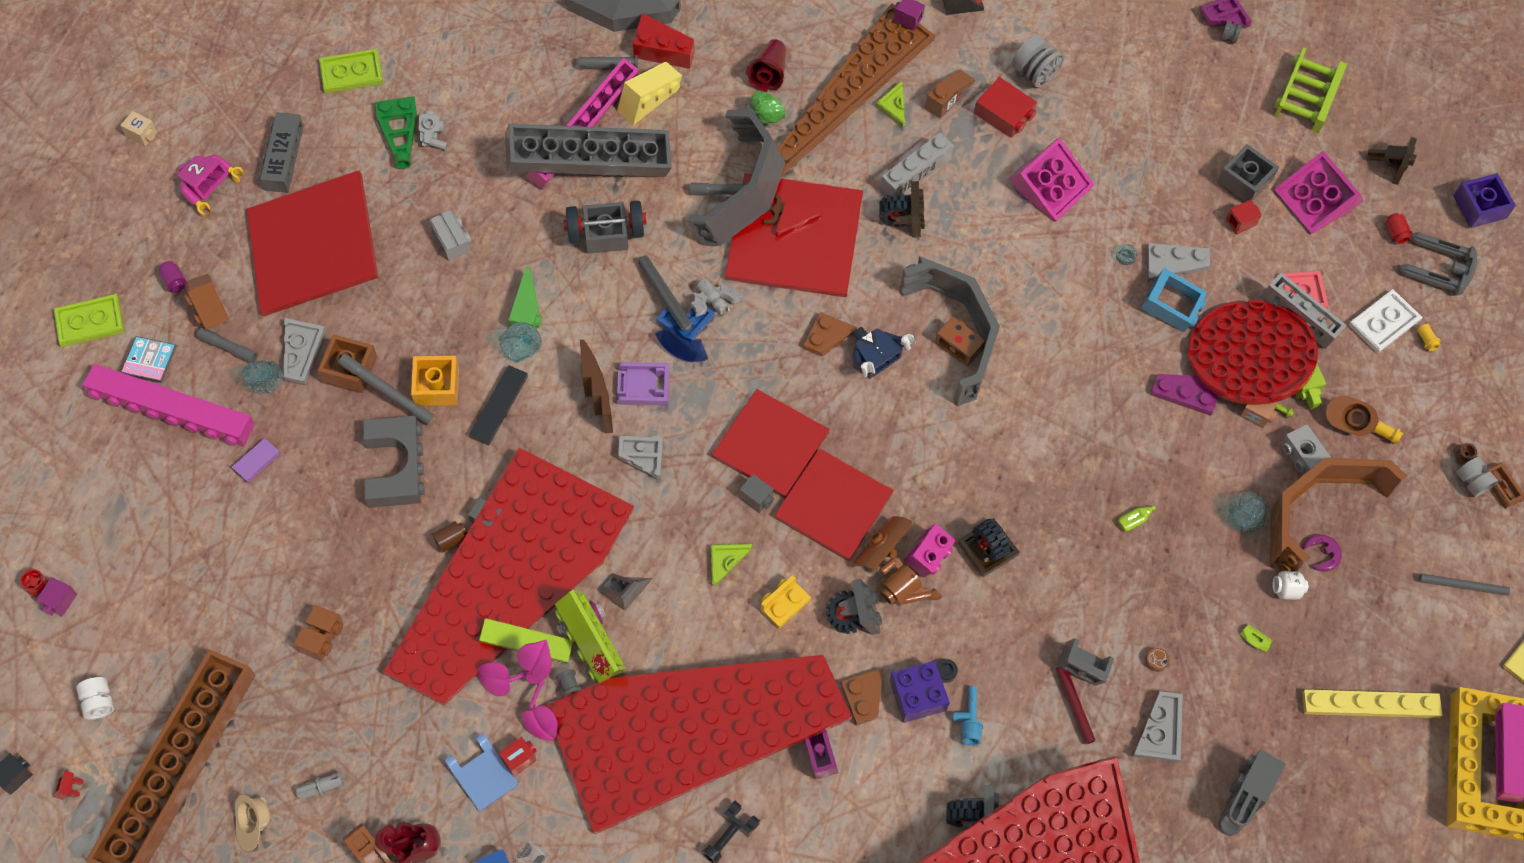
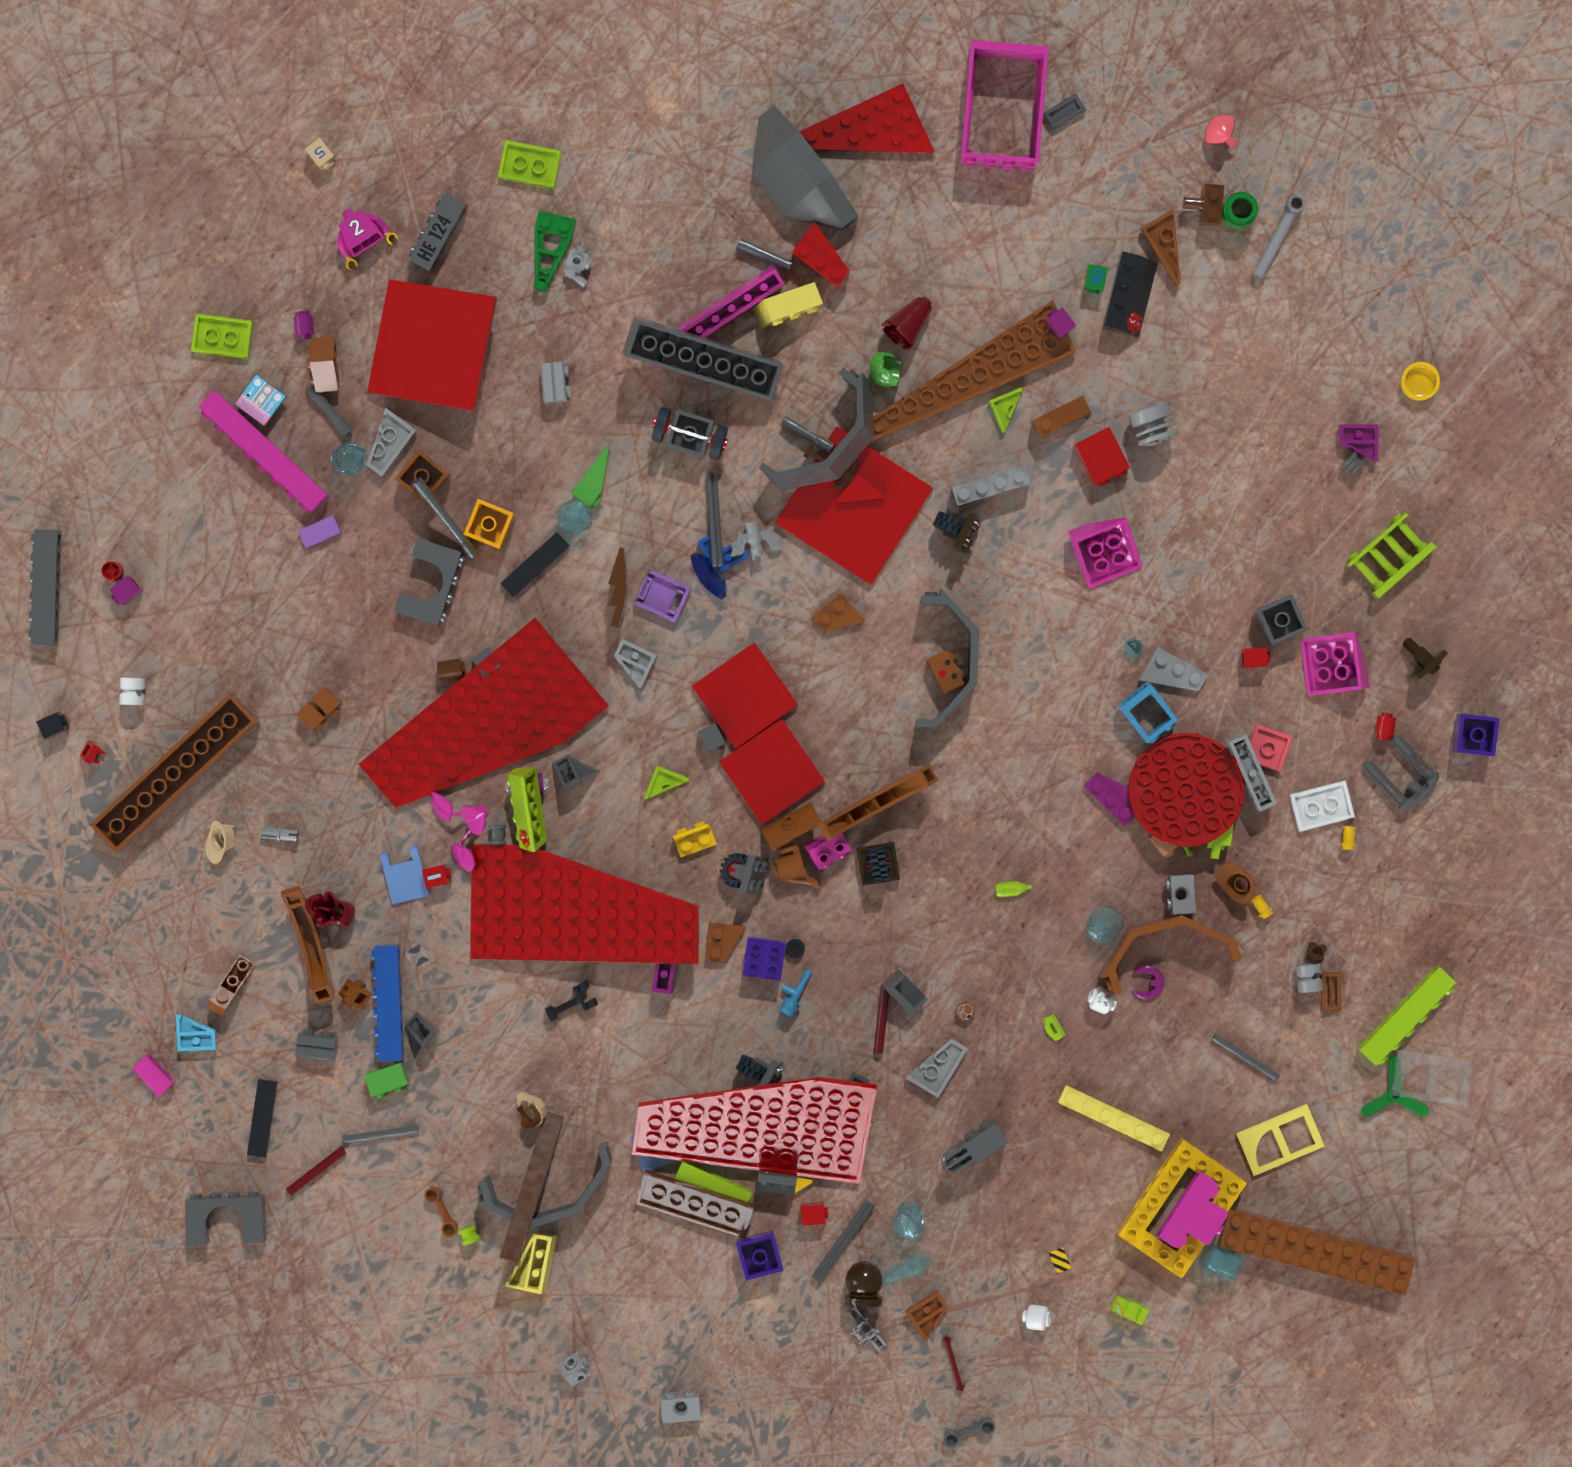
camera: 25 degrees right, 25 degrees up
lime tile [479,618,573,663] -> none
dark blue torso [852,327,916,379] -> none
none -> dark orange arch [818,764,938,841]

